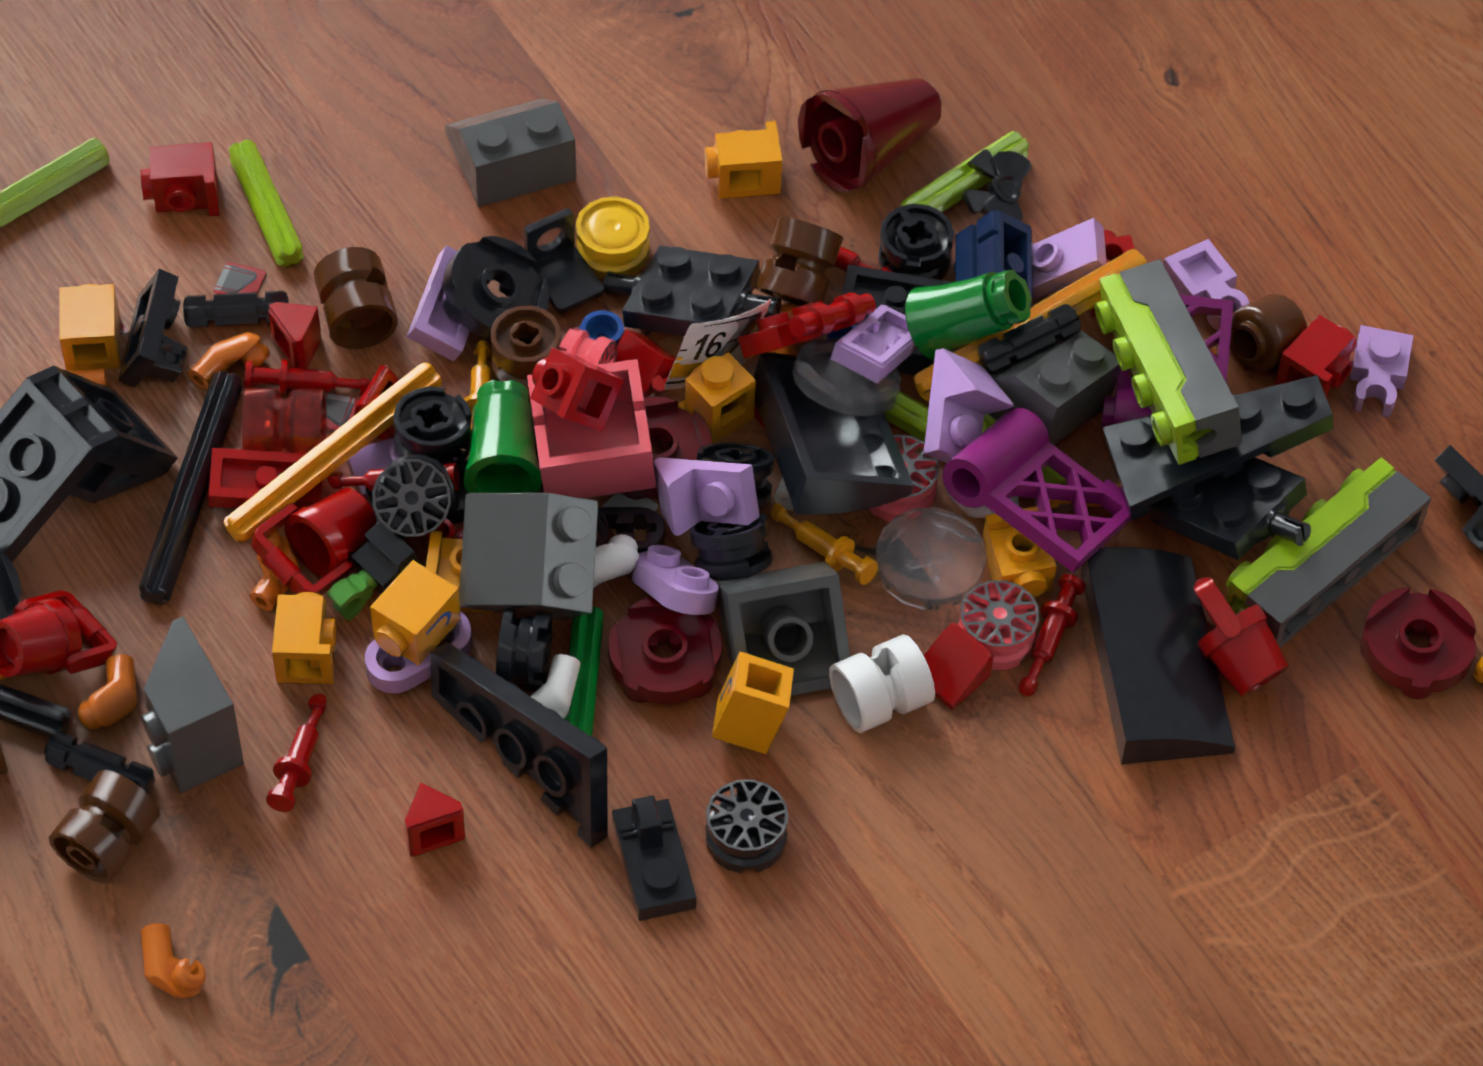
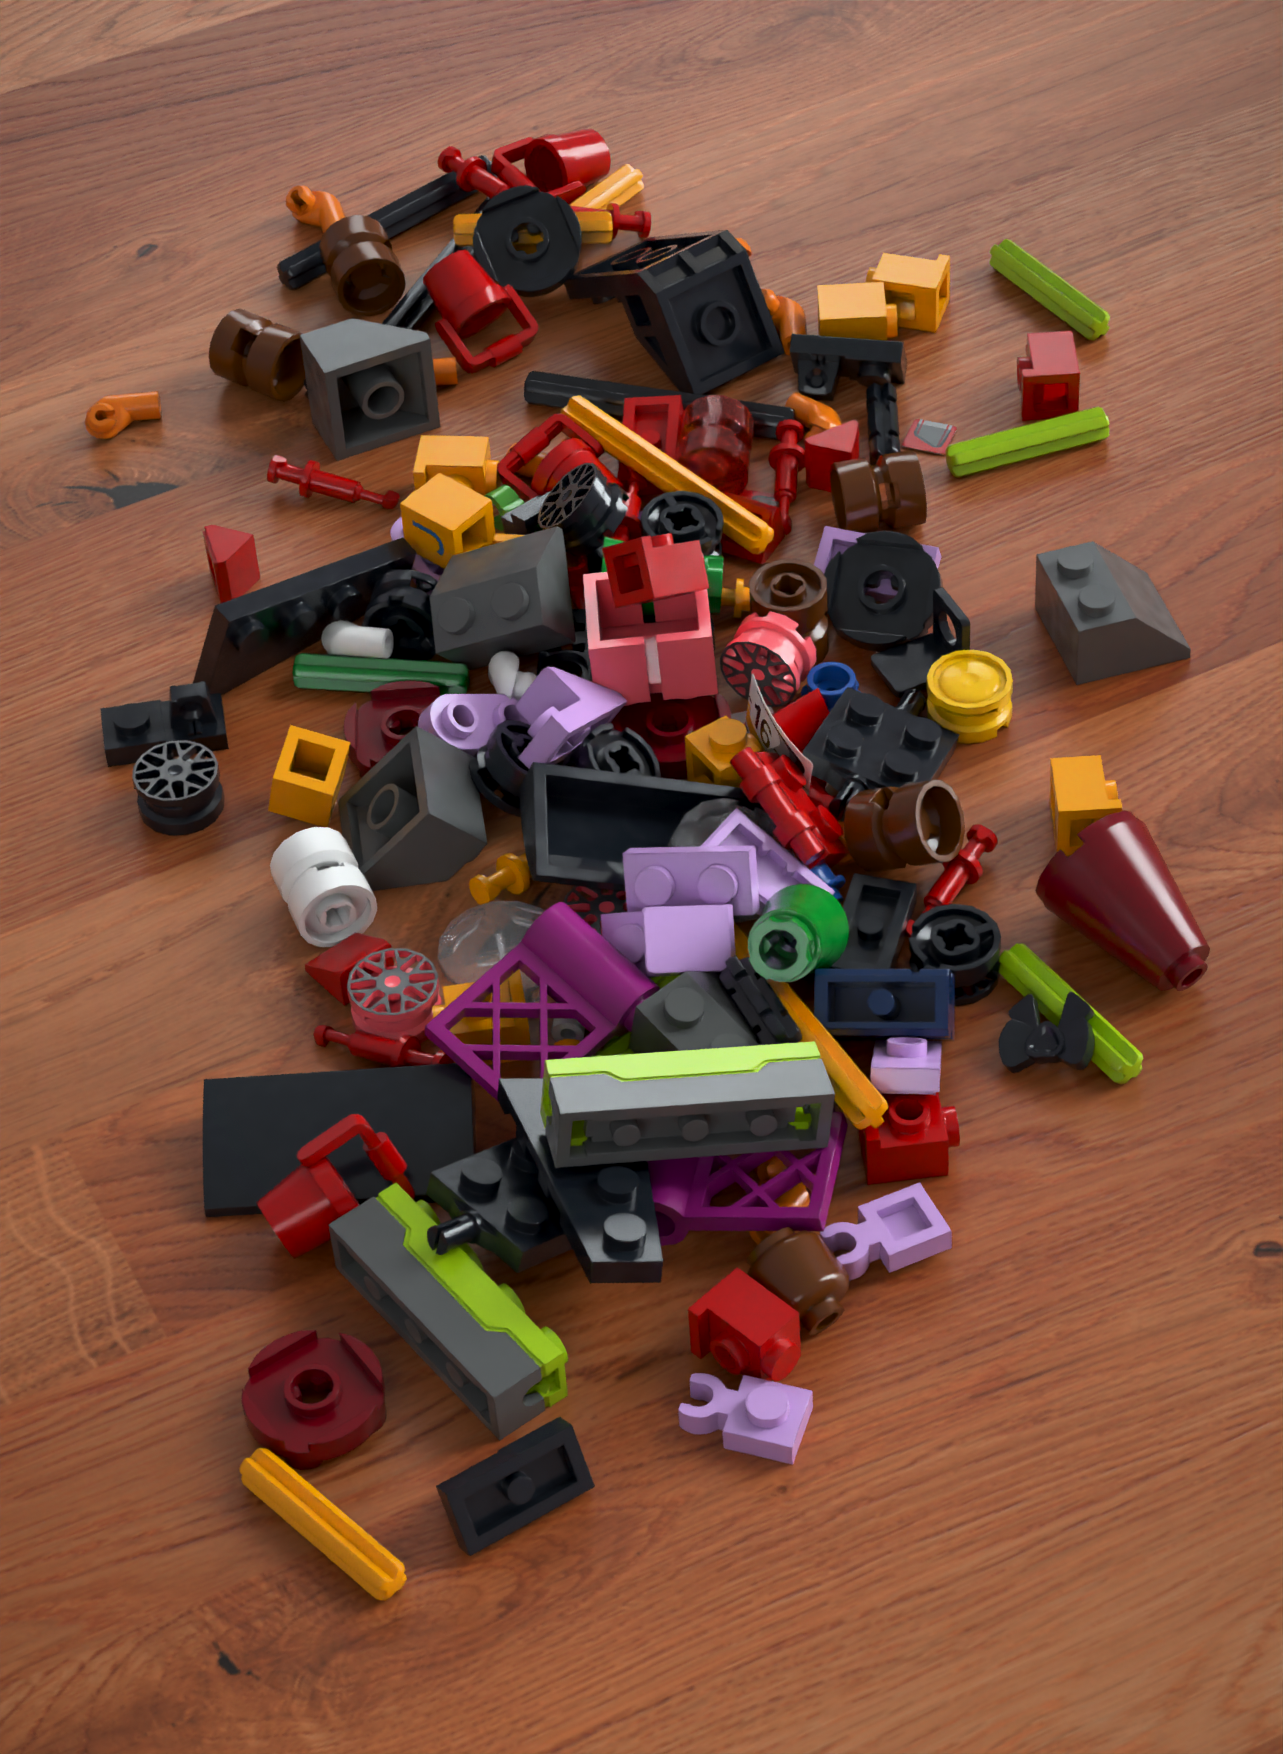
camera: 100 degrees right, 10 degrees down
none -> lavender plate [622,846,760,916]
none -> light orange brick [865,253,950,333]

